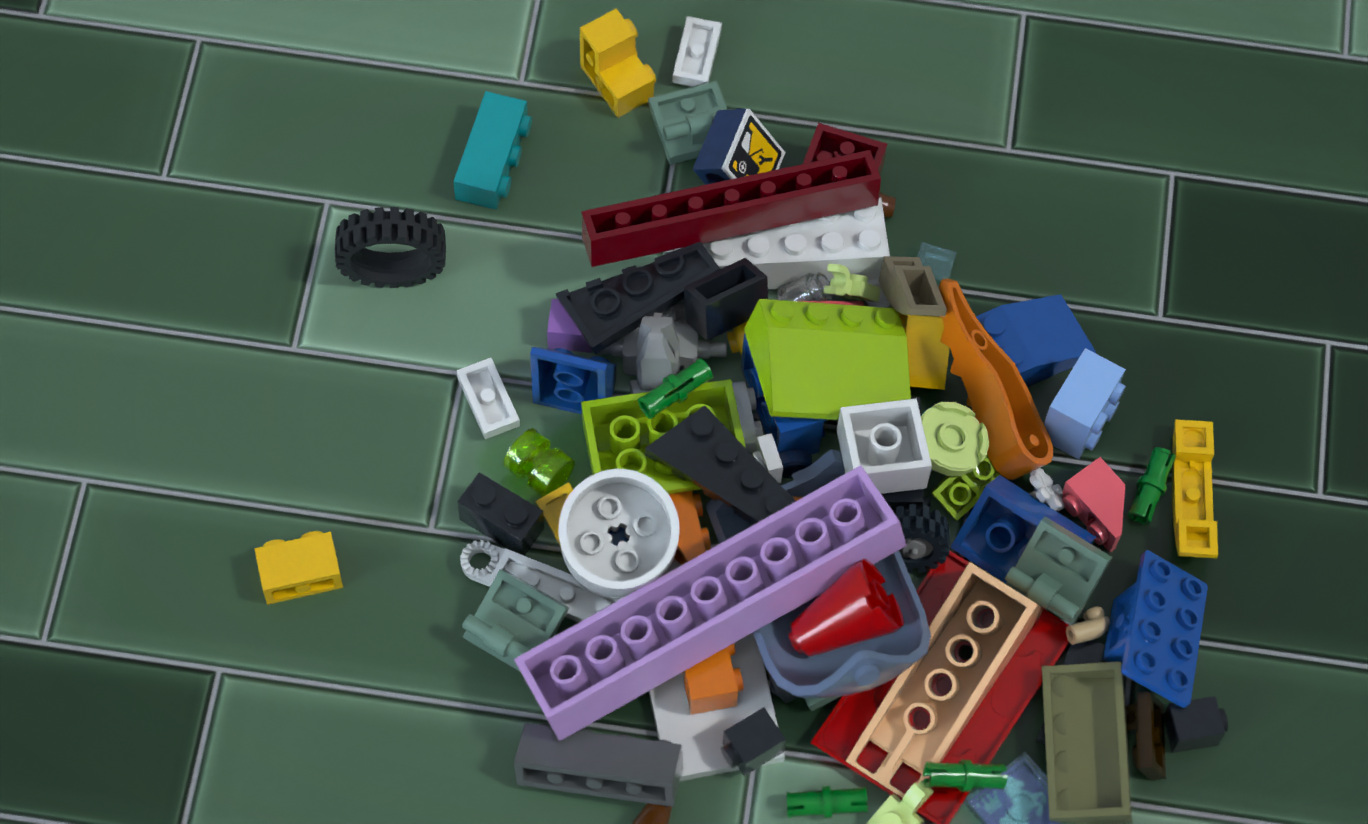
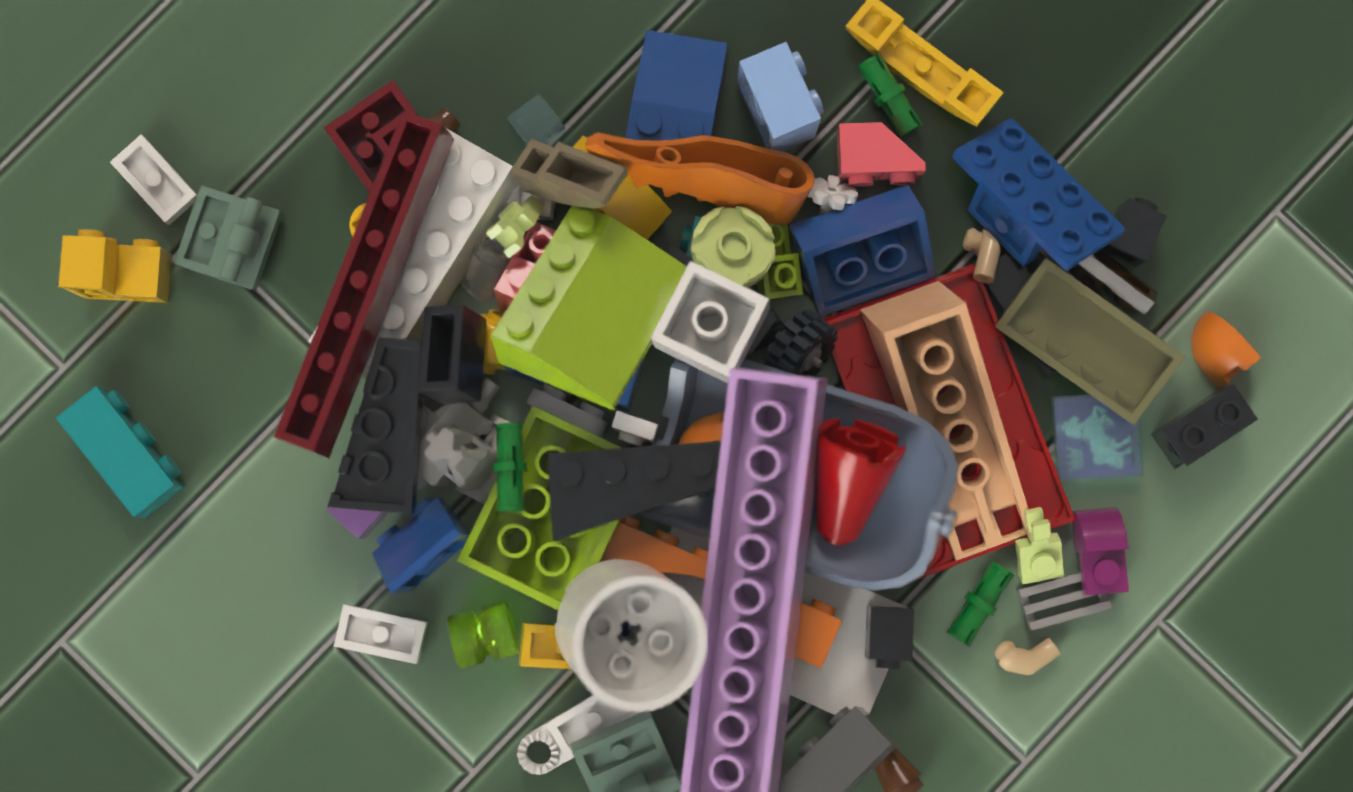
camera: 50 degrees left, 20 degrees up
black tyre [335,207,446,288] -> none
black brick [457,472,544,556] -> none
piece [692,108,785,185] -> none
dark blue tile [779,450,813,478] -> none
green pin [923,759,1007,792] -> none
sand green plate [1005,516,1112,624] -> none

